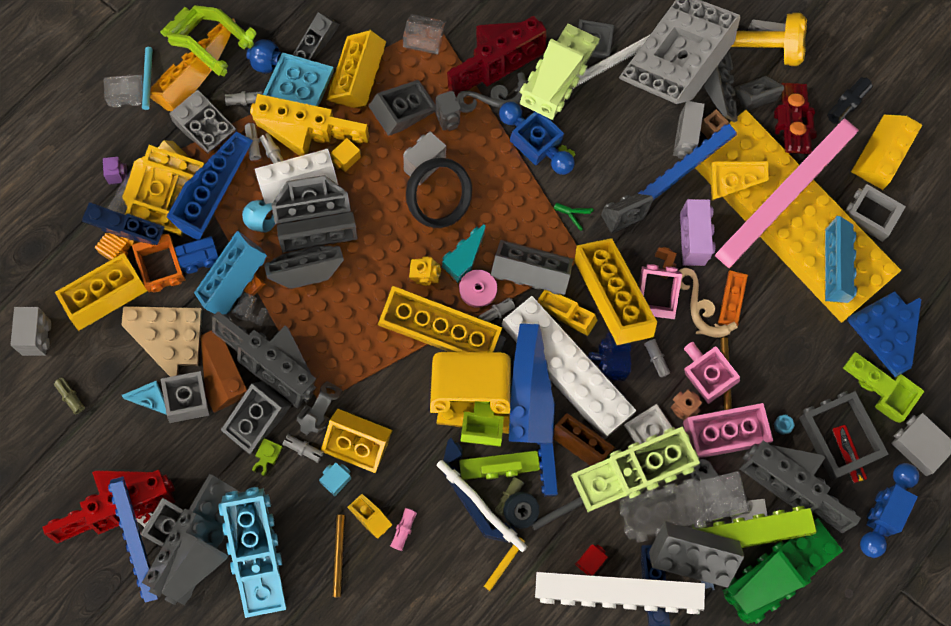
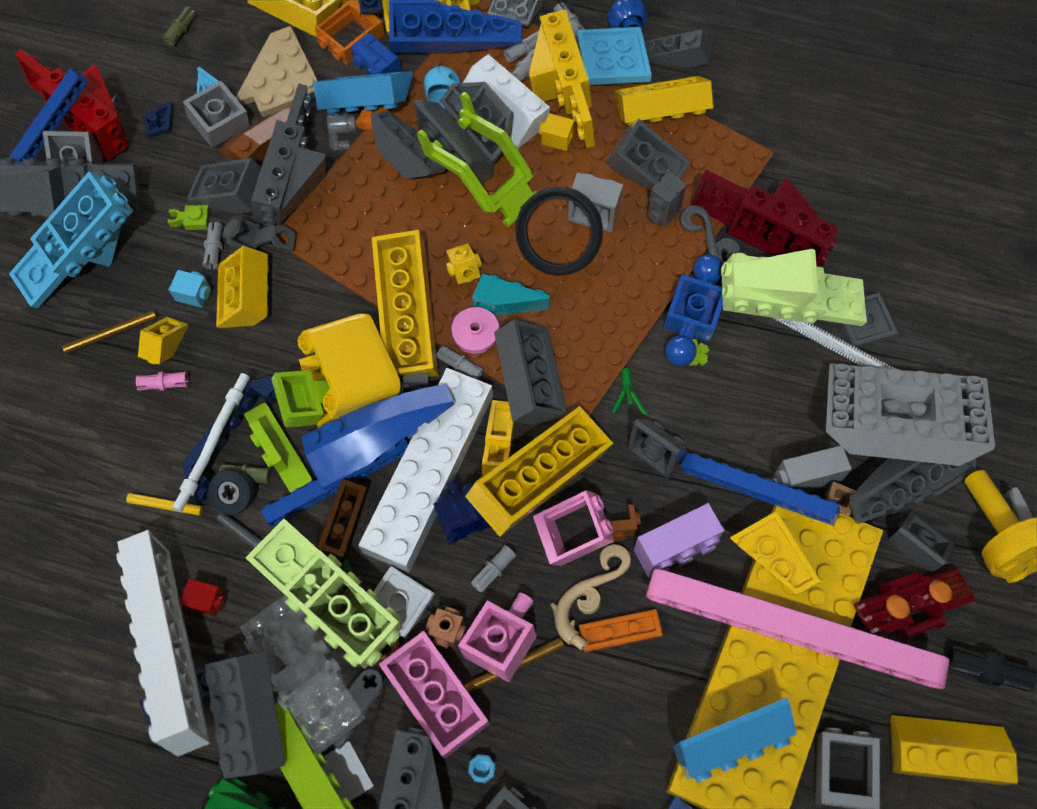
camera: 75 degrees right, 5 degrees down
clear slope [403,14,446,55] -> none
none -> dark blue piece [142,101,173,137]
none -> lime piece [417,92,537,228]

